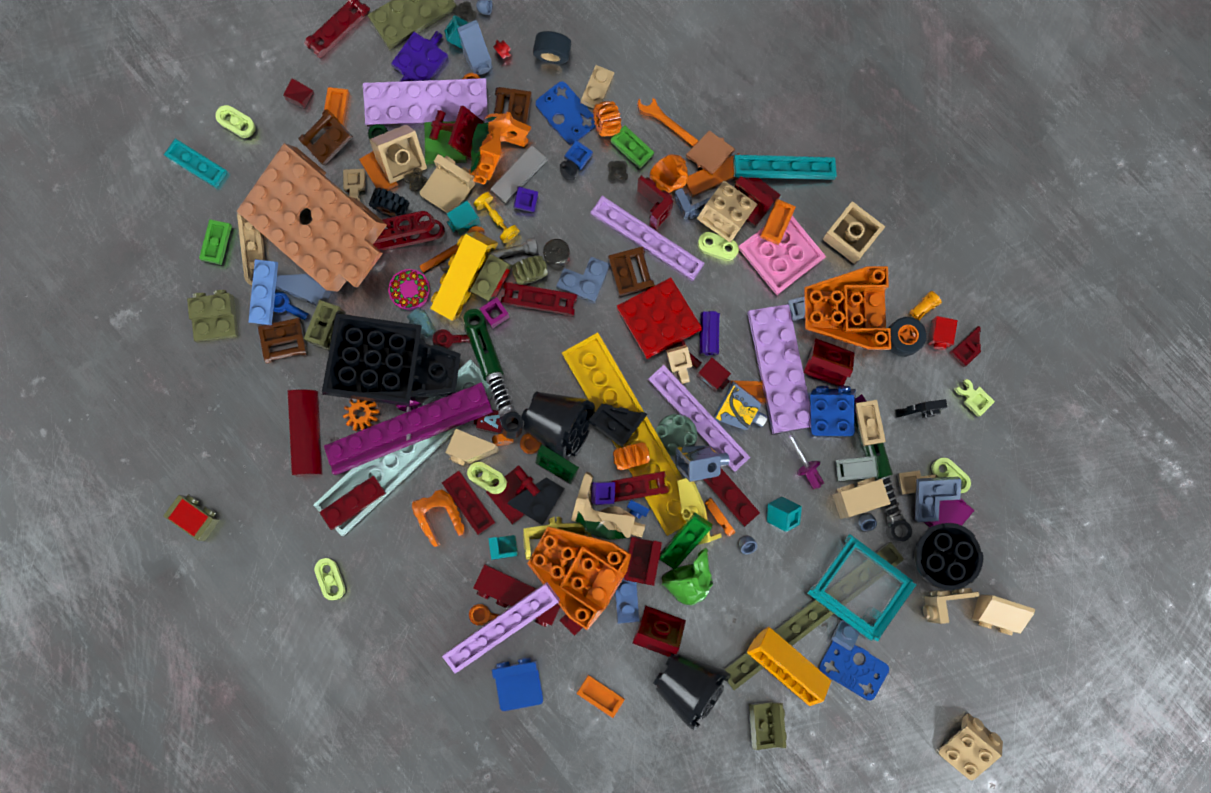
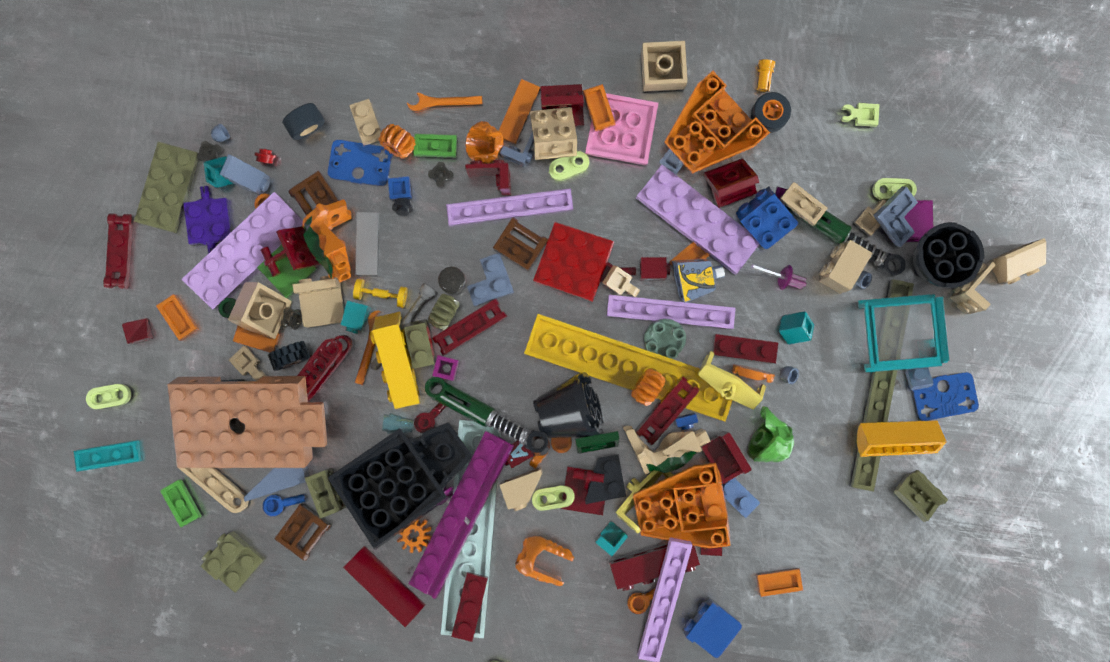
camera: 35 degrees left, 5 degrees up
medium blue plate [248,259,278,325] -> none
reddish brown plate [298,109,353,165] -> none
tile [388,269,431,311] -> none
dark red plate [442,471,496,535] -> none
dark purple plate [513,187,538,213] -> none
black wing [589,404,647,447] -> none
dark purple plate [591,481,615,505] -> none
dark red bracket [632,606,686,657] -> none
black cone [653,653,731,731] -> none
green tile [659,513,713,569] -> none
sand blue torso [676,445,729,482] -> none
nougat piece [686,131,735,175] -> none
dark purple axle [700,311,720,356] -> none
teal plate [733,155,837,180] -> none
tile [836,456,881,481] -> none
black wing [895,399,948,418] -> none
red brick [927,316,958,350] -> none
tan bracket [939,713,1003,780] -> none
dark red tile [949,326,981,367] -> none

